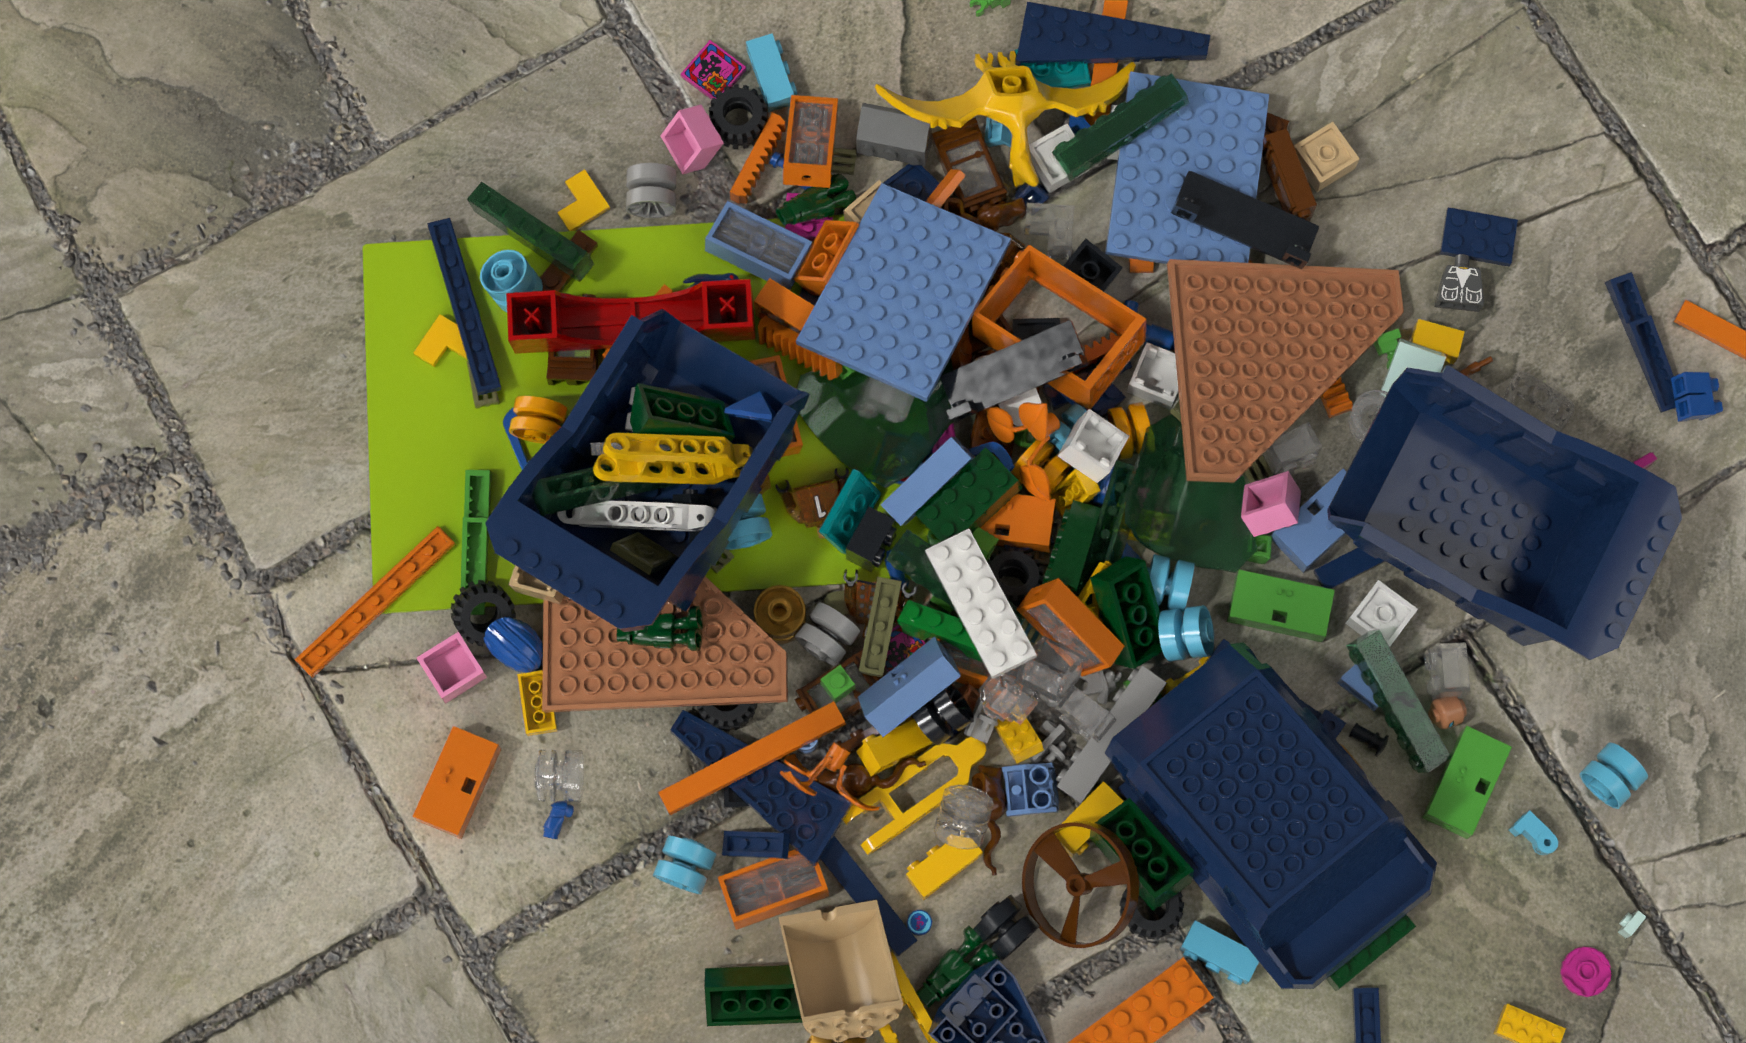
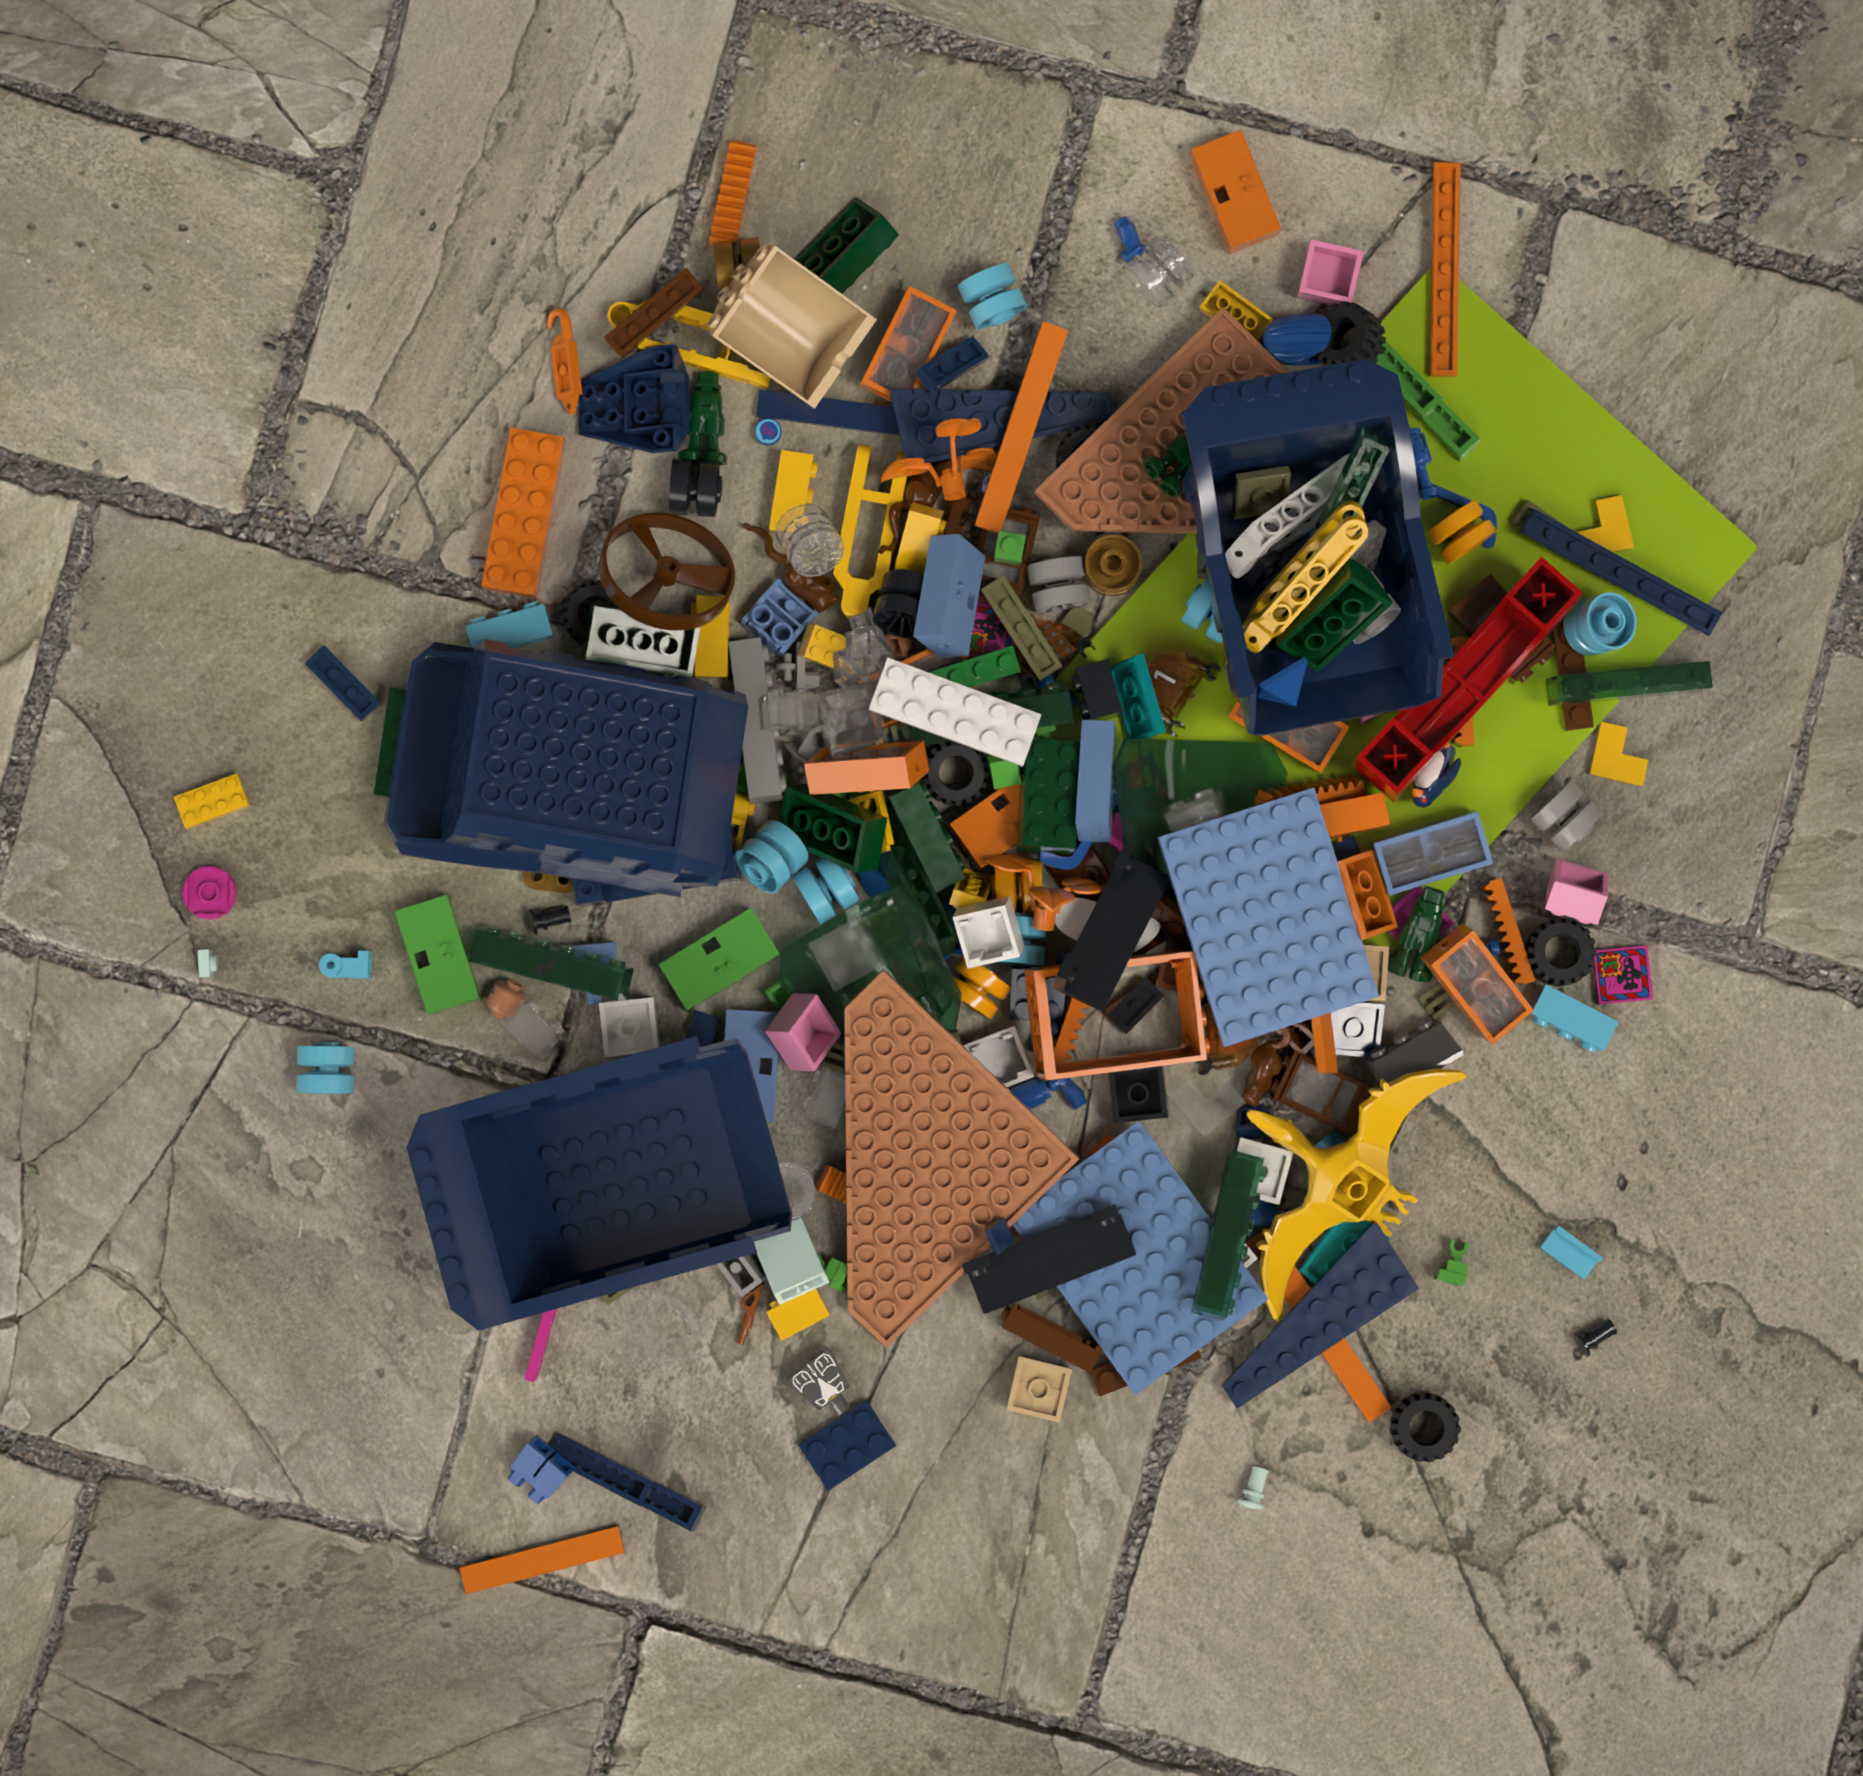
camera: 140 degrees right, 10 degrees up
none -> clear piece [808,916,885,992]
none -> dark blue slope [985,1217,1013,1255]

